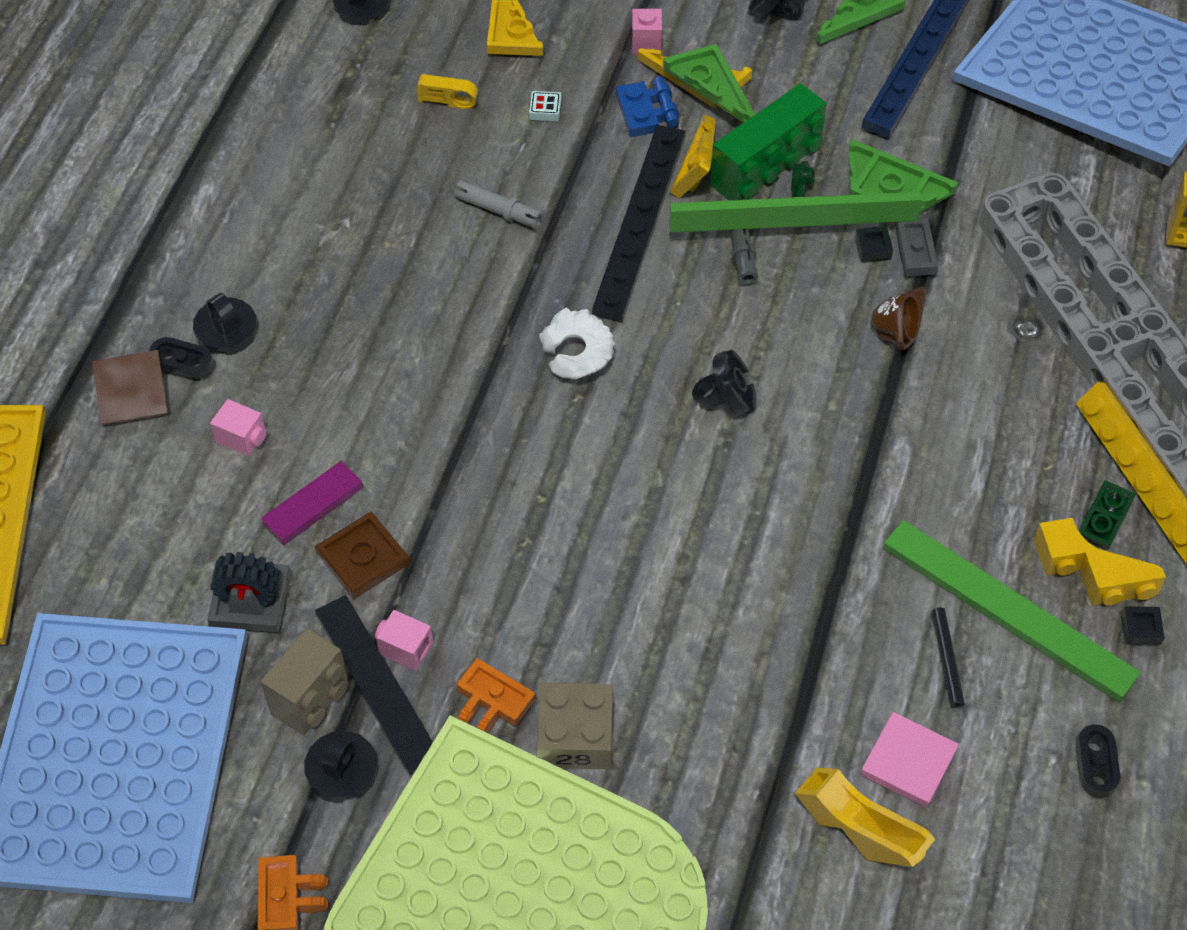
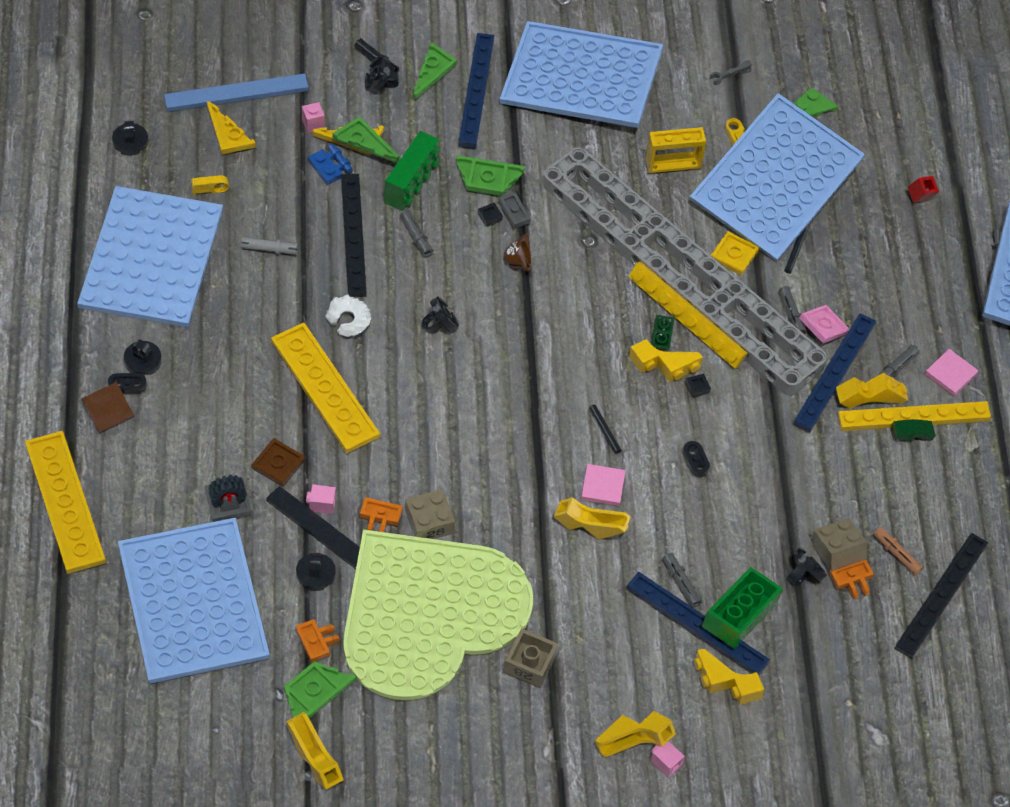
camera: 25 degrees left, 0 degrees up
bright pink brick [210,399,266,456] -> none
dark tan brick [260,628,348,736] -> none
magenta tile [261,461,363,546] -> none
light aqua tile [529,91,561,122] -> none
bright green tile [669,192,922,233] -> none
yellow wing [670,114,716,198] -> none
dark green plate [792,161,815,198] -> none
bright green tile [883,520,1141,703] -> none
none -> light blue plate [77,186,223,327]
none -> yellow plate [271,322,380,454]

